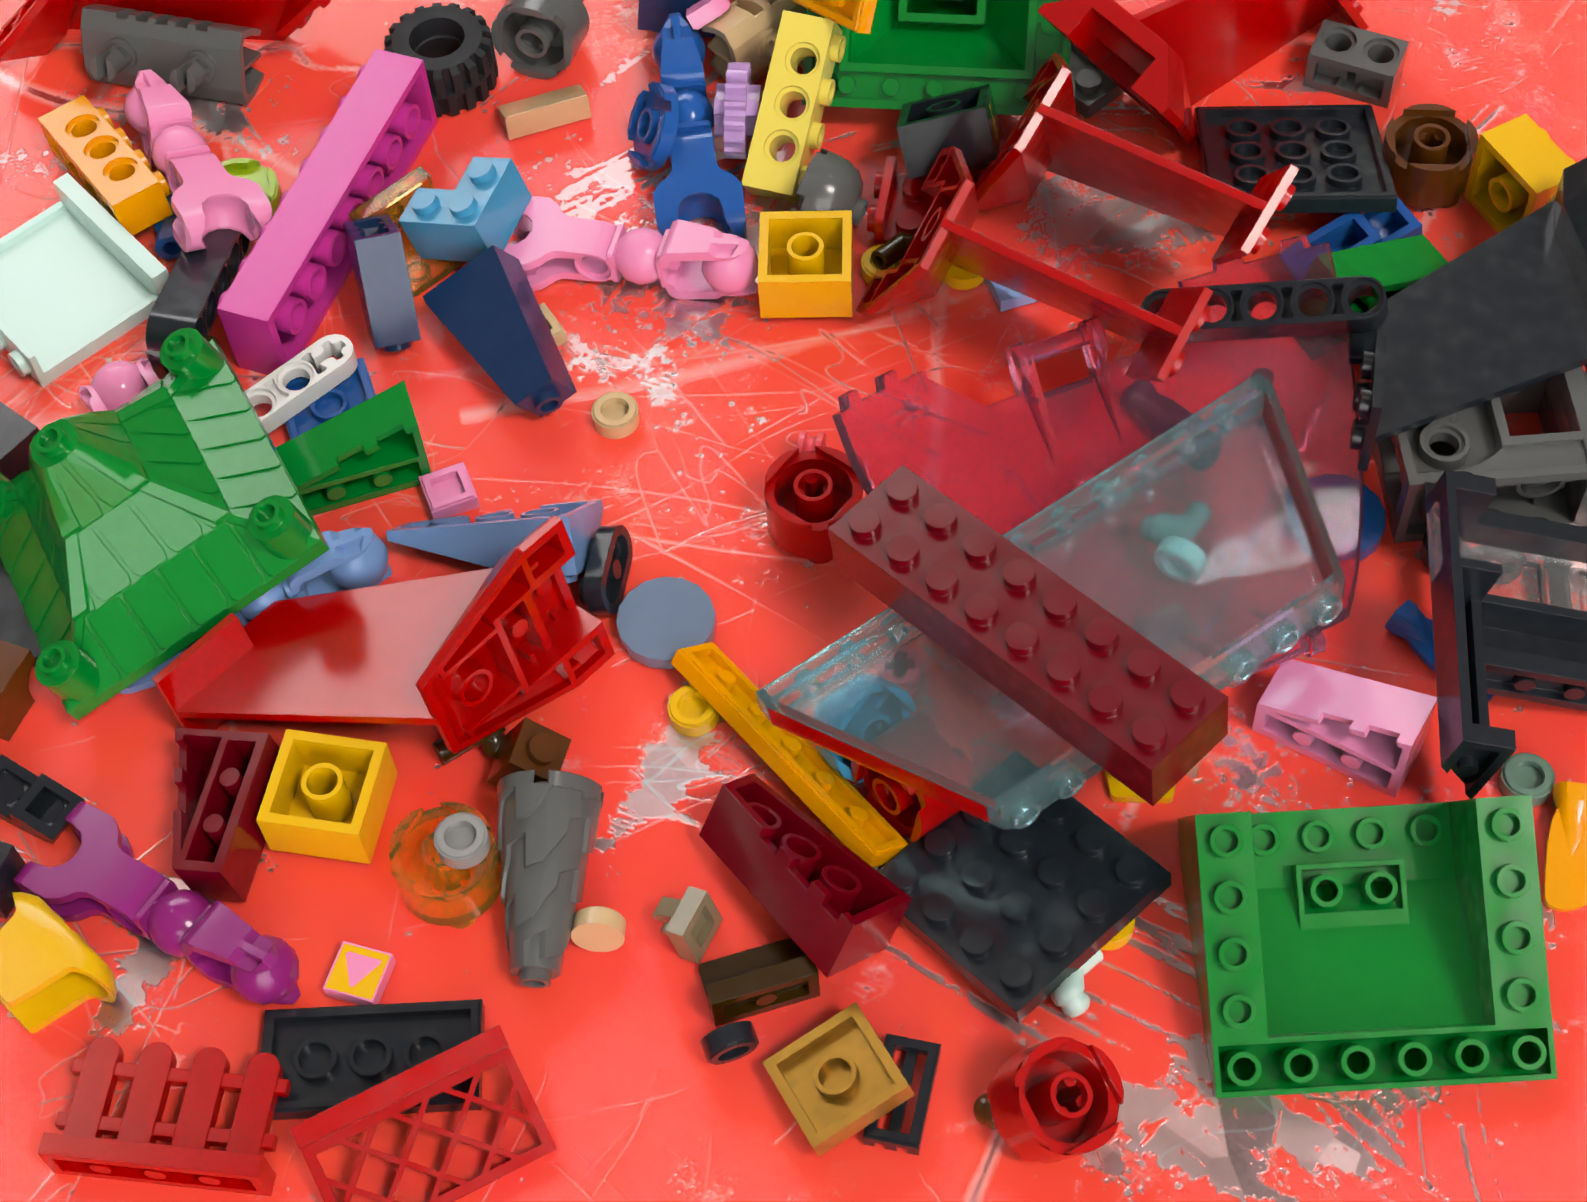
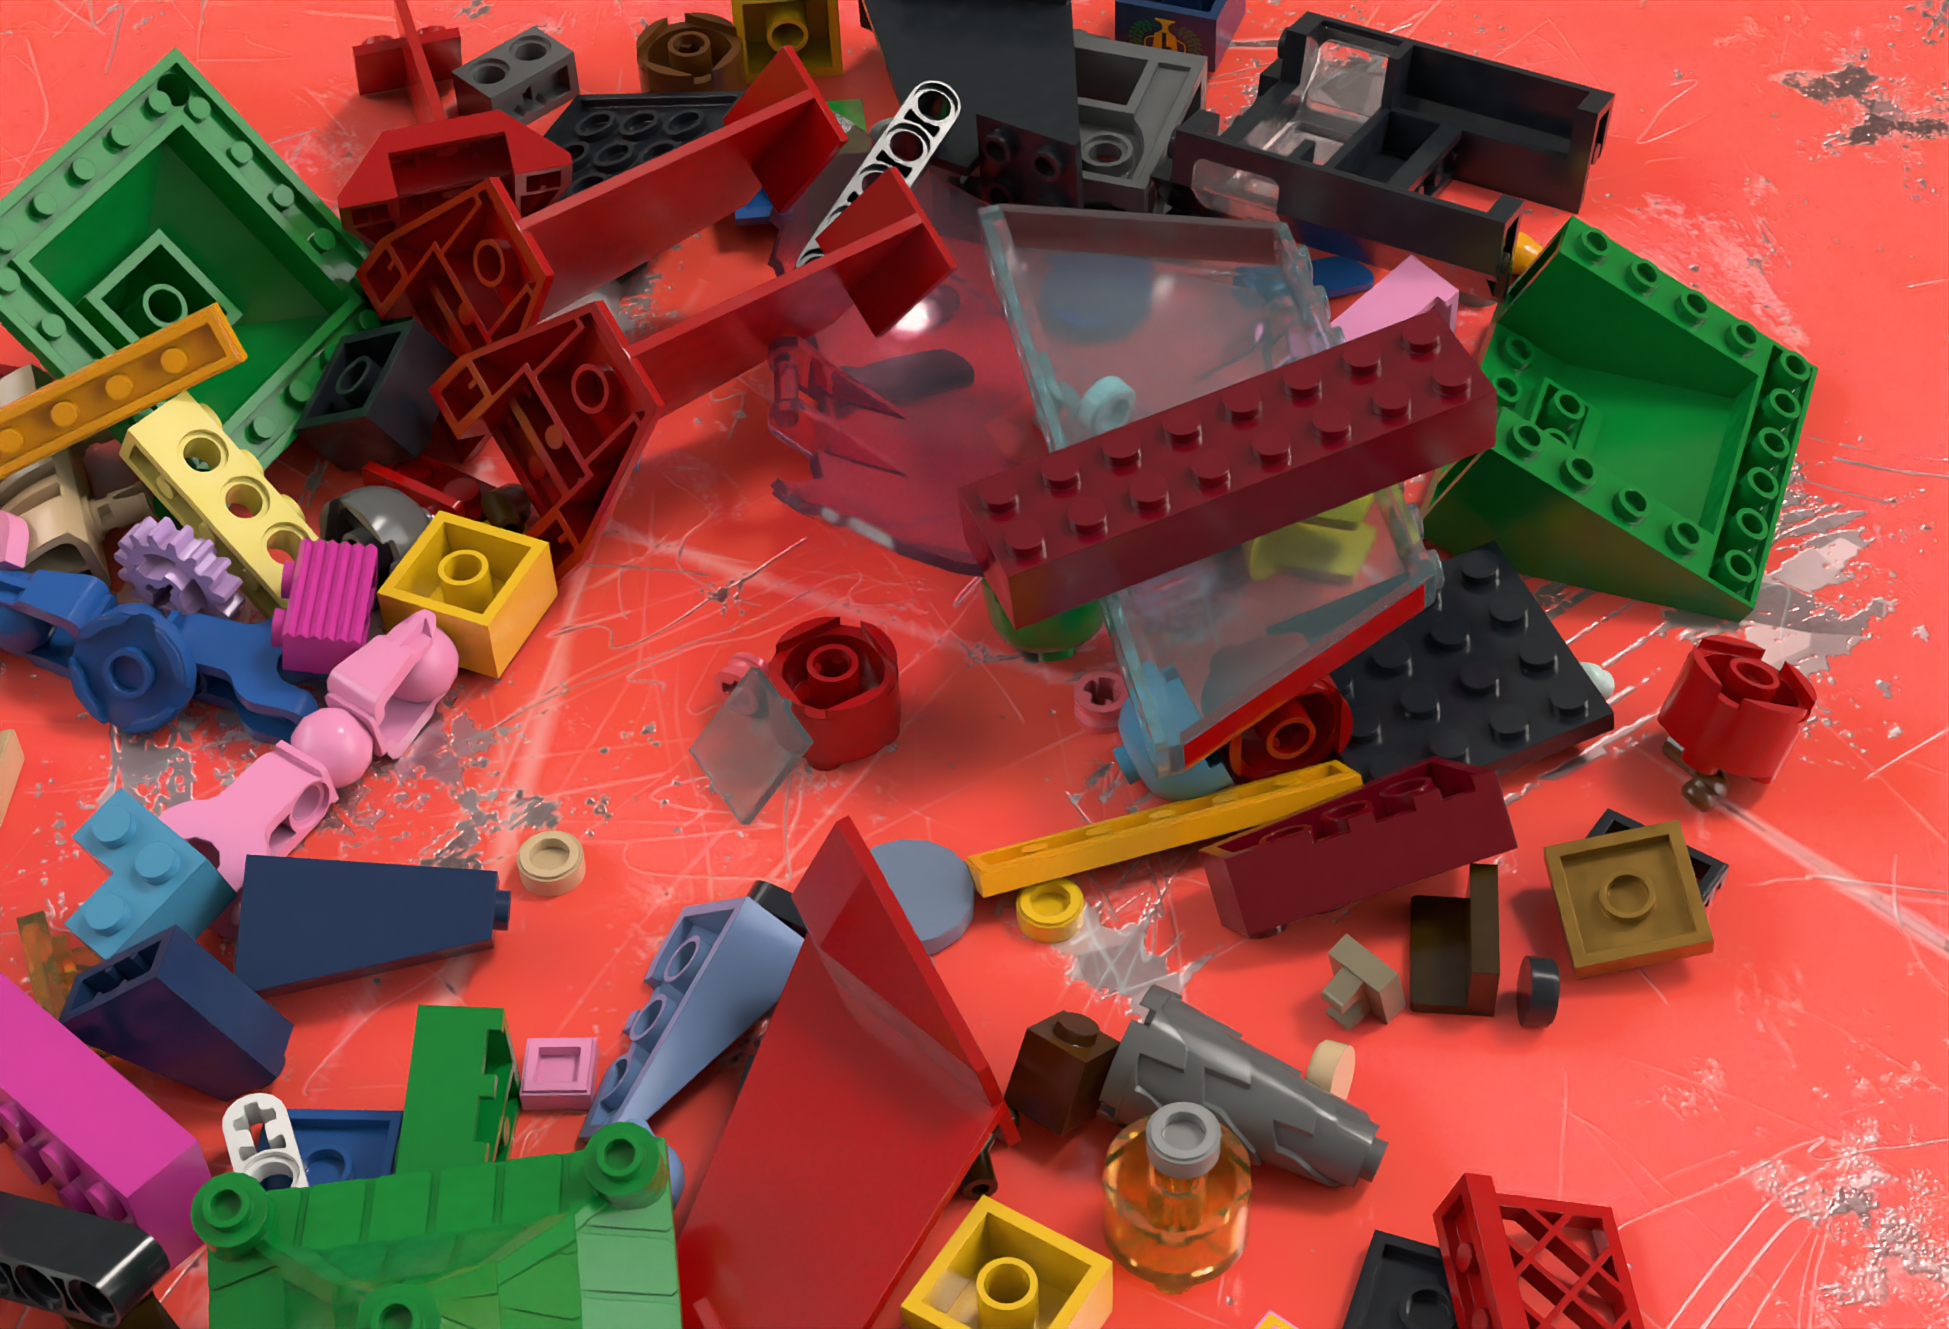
camera: 70 degrees left, 10 degrees down
none -> dark pink brick [271,537,378,674]
none -> clear light blue piece [688,667,814,825]

